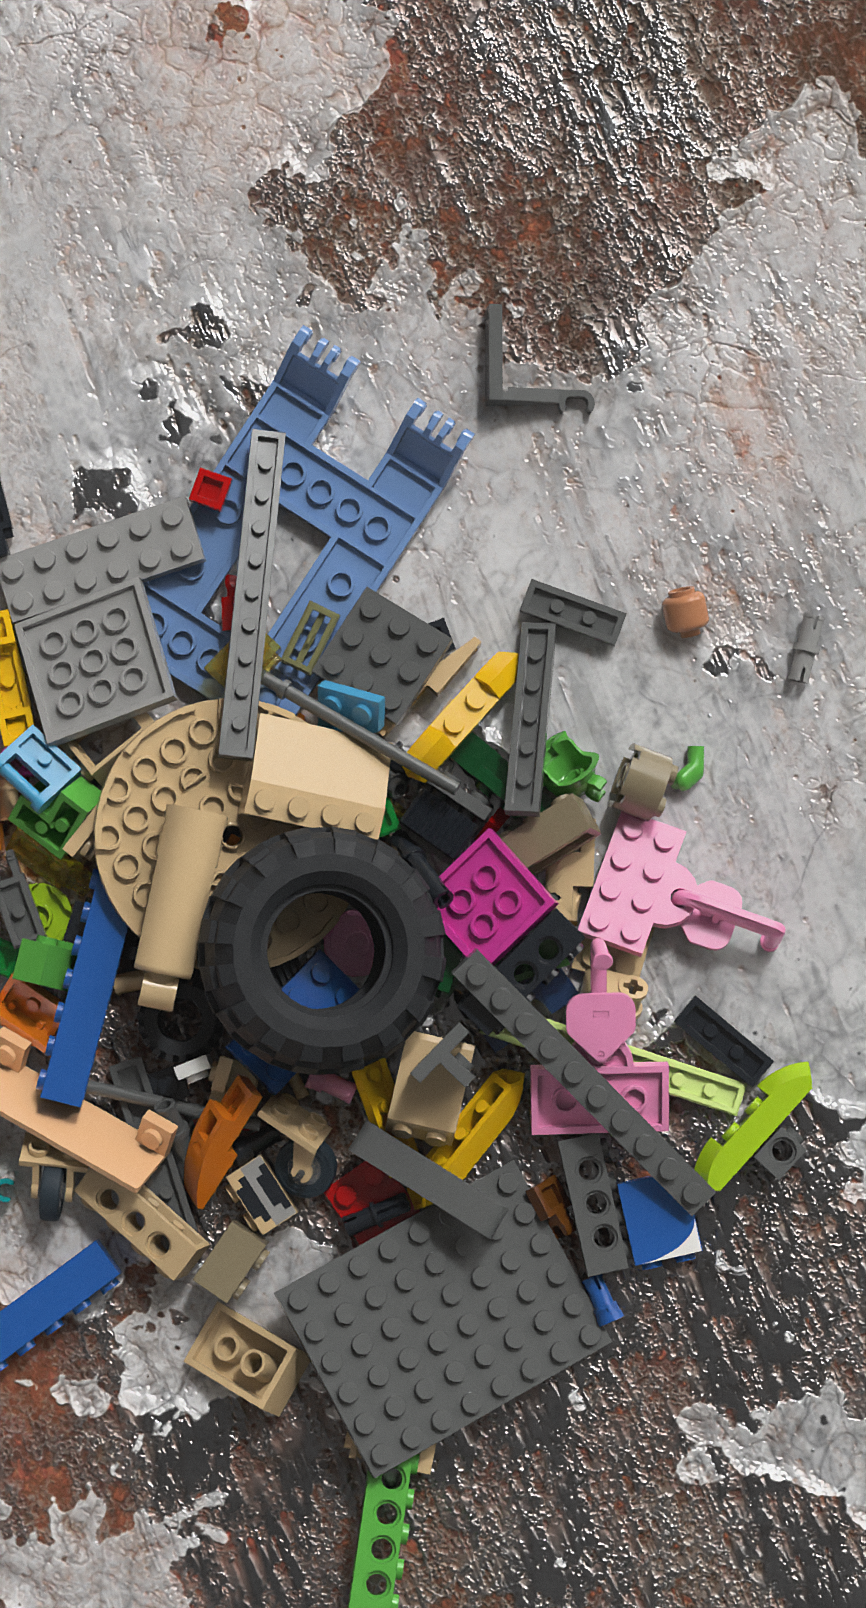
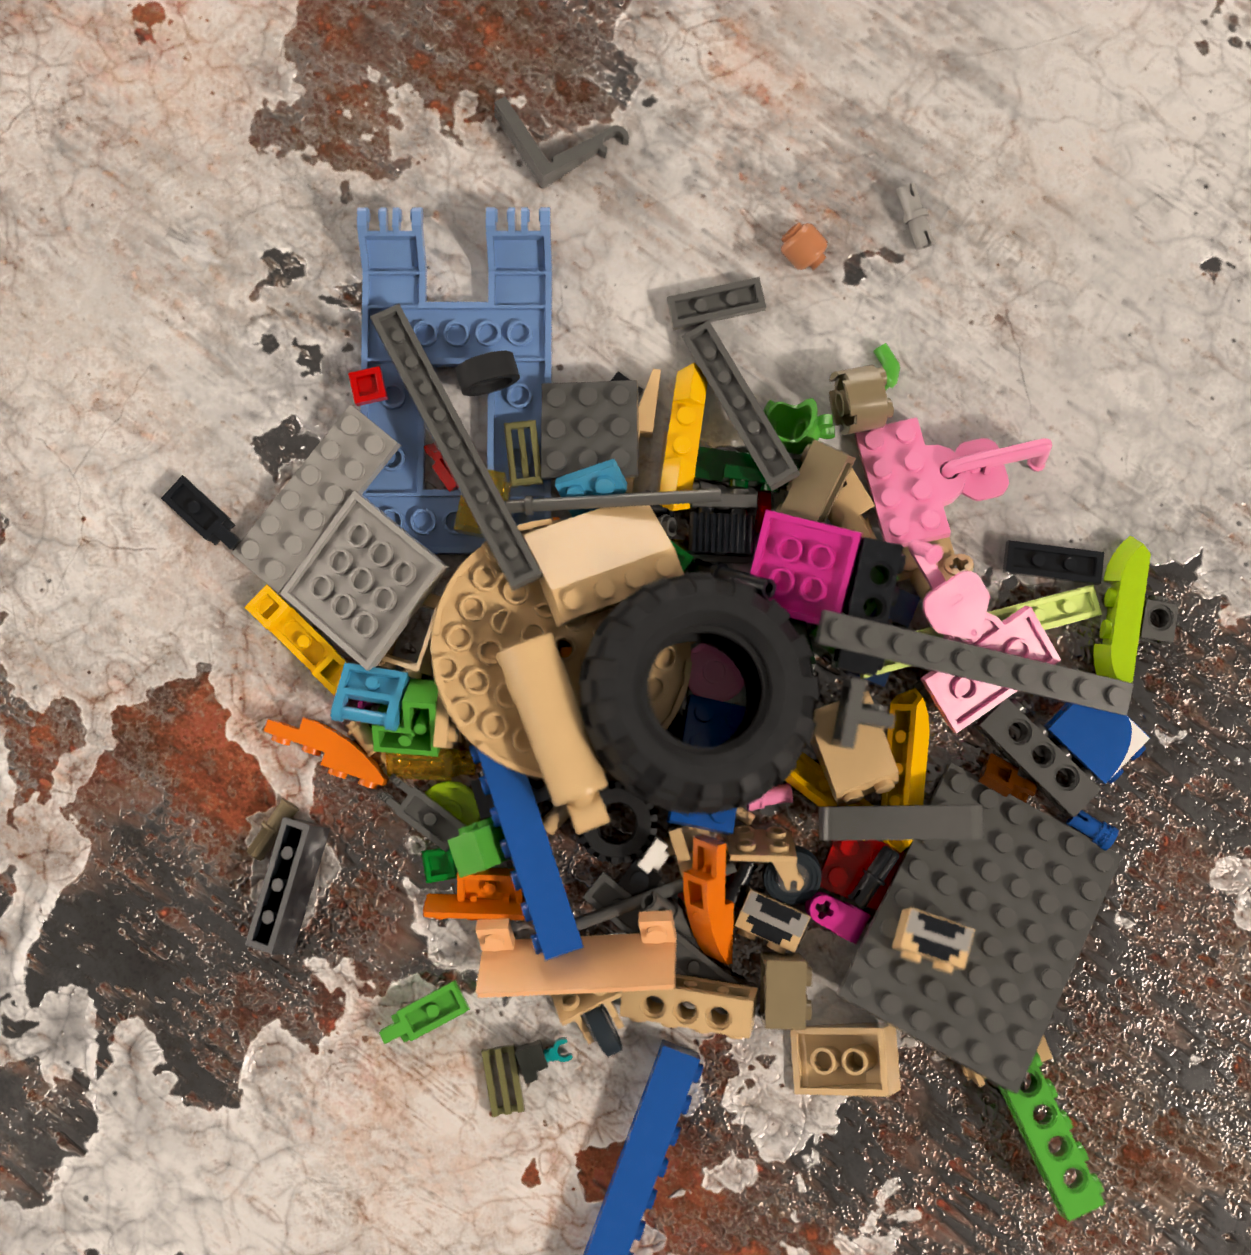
camera: 30 degrees left, 0 degrees up
none -> black tyre [455,350,520,396]
none -> dark pink piece [805,891,871,944]
none -> brick [892,908,975,974]

